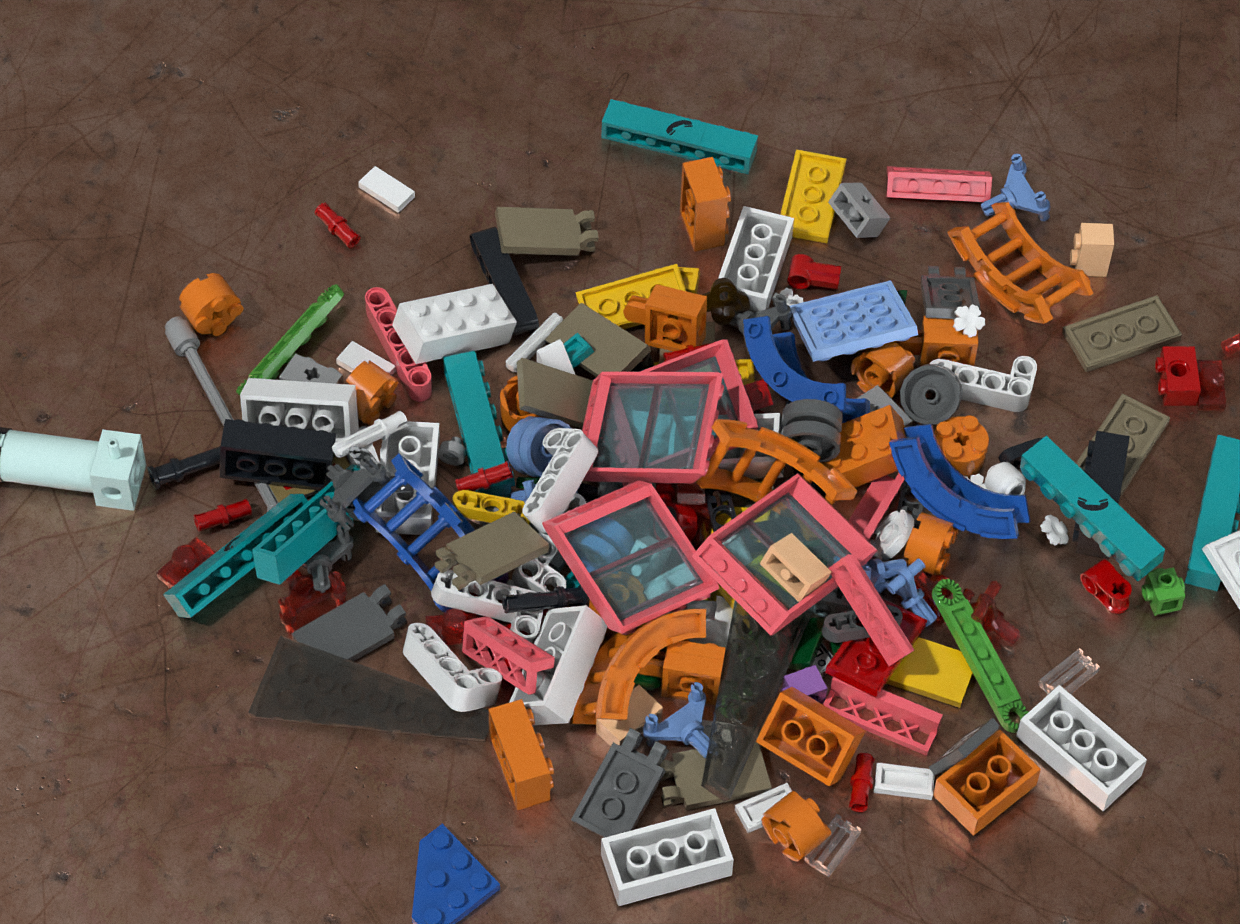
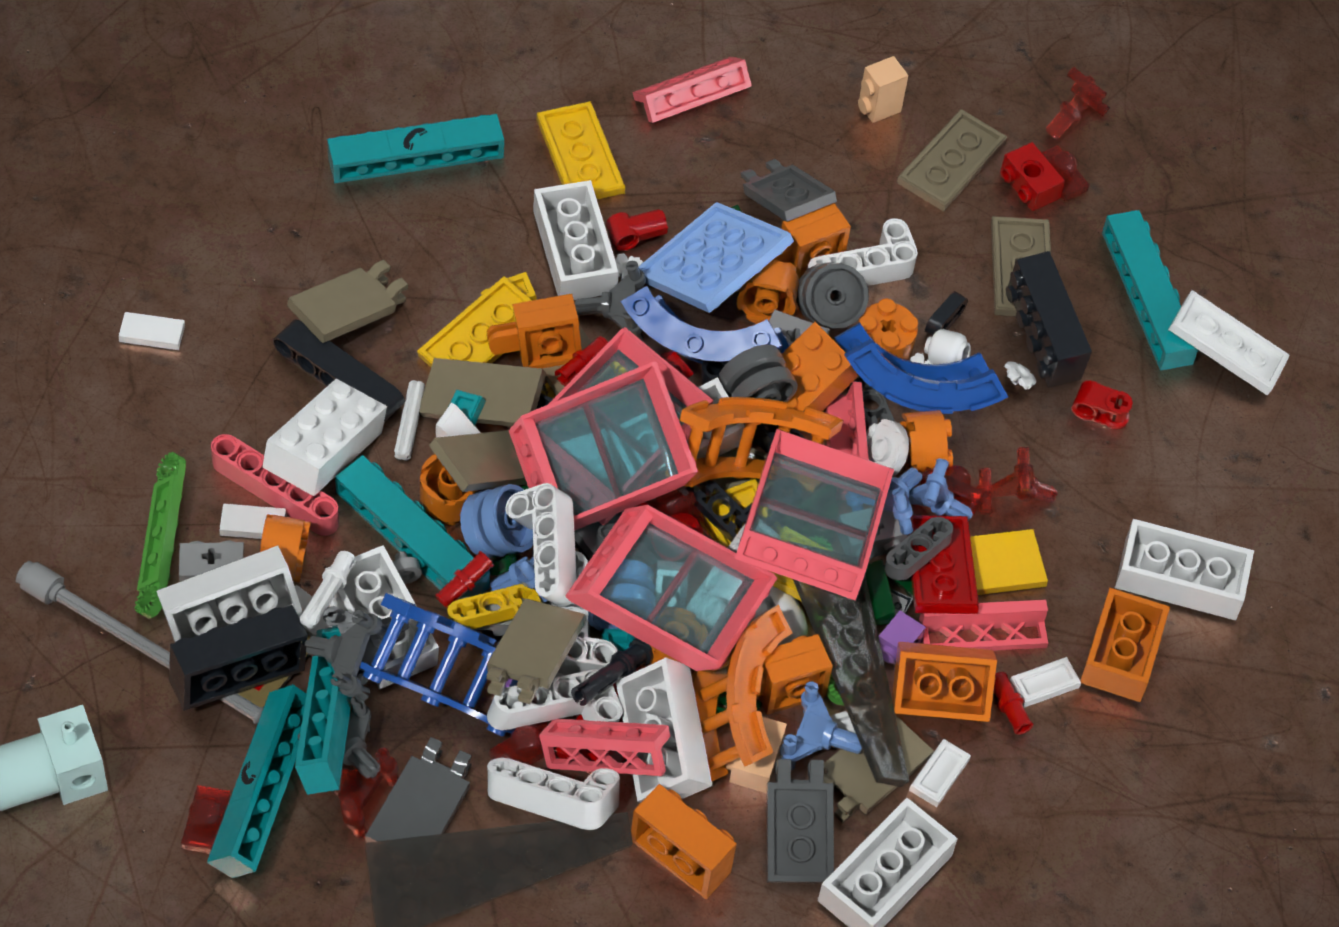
camera: 35 degrees left, 0 degrees up
black pin [147,446,220,490] -> none
orange brick [179,273,244,336] -> none
red pin [193,499,252,532] -> none
red pin [314,202,361,249] -> none
orange brick [680,157,731,252] -> none
dark brown plate [703,278,750,325] -> none
light nougat brick [760,533,832,602] -> none
orange brick [761,791,831,862] -> none
clear tile [804,814,862,877] -> none
light grey brick [828,183,890,238] -> none
coral fence [828,553,915,666] -> none
dark grey tile [929,718,1000,775] -> none
bright green plate [932,578,1028,733] -> none
orange fence [947,202,1093,324] -> none
white plant [953,304,985,338] -> none
medium blue axle [981,154,1051,221] -> none
teal brick [1020,435,1165,582] -> none
clear tile [1038,648,1100,695] -> none
bright green brick [1141,567,1185,616] -> none

